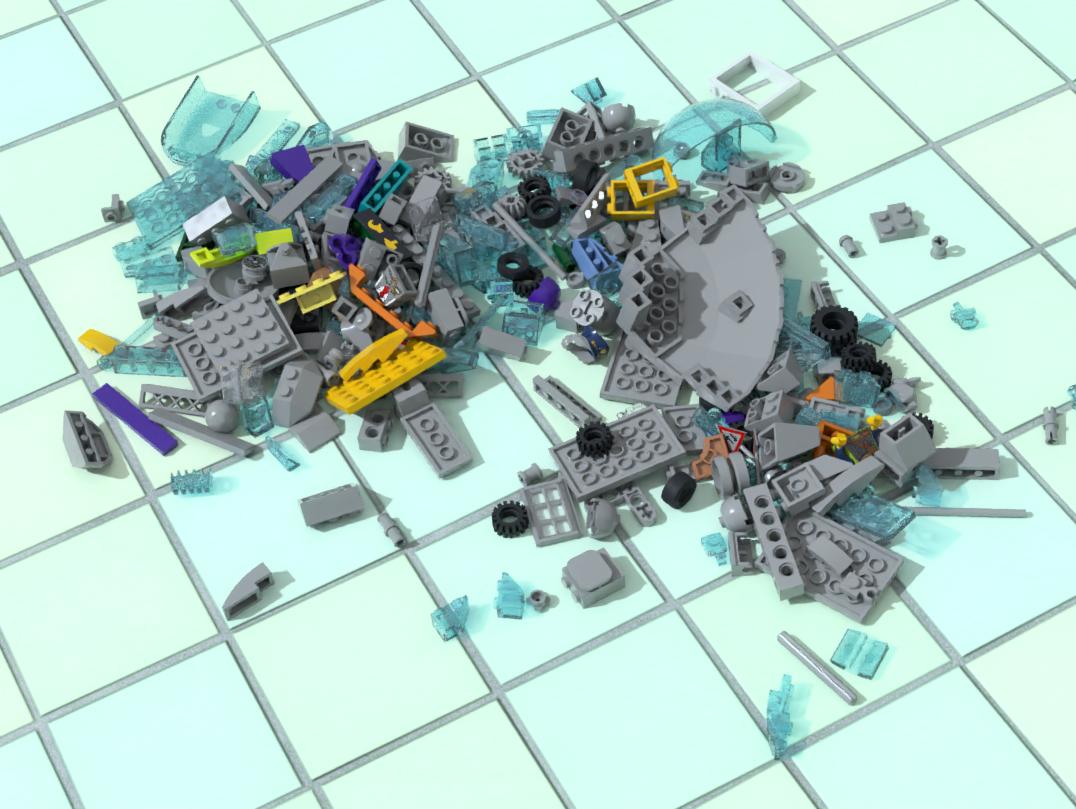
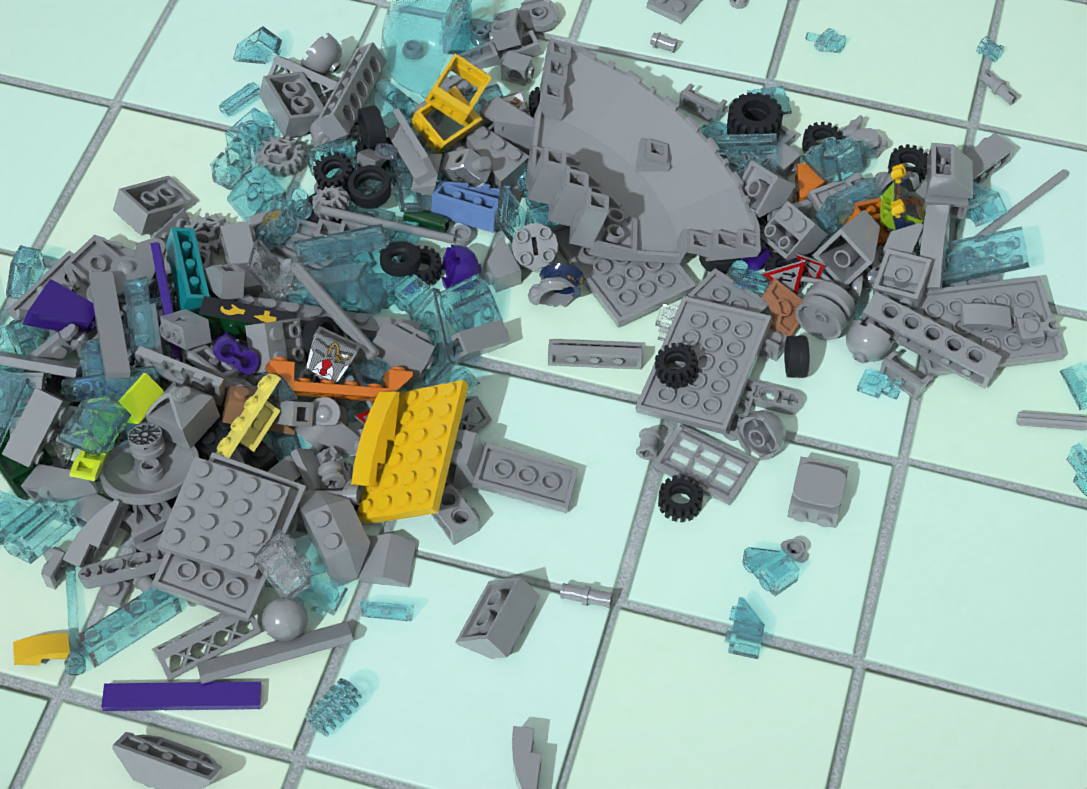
camera: 50 degrees left, 5 degrees up
black tyre [841,342,877,374] -> none

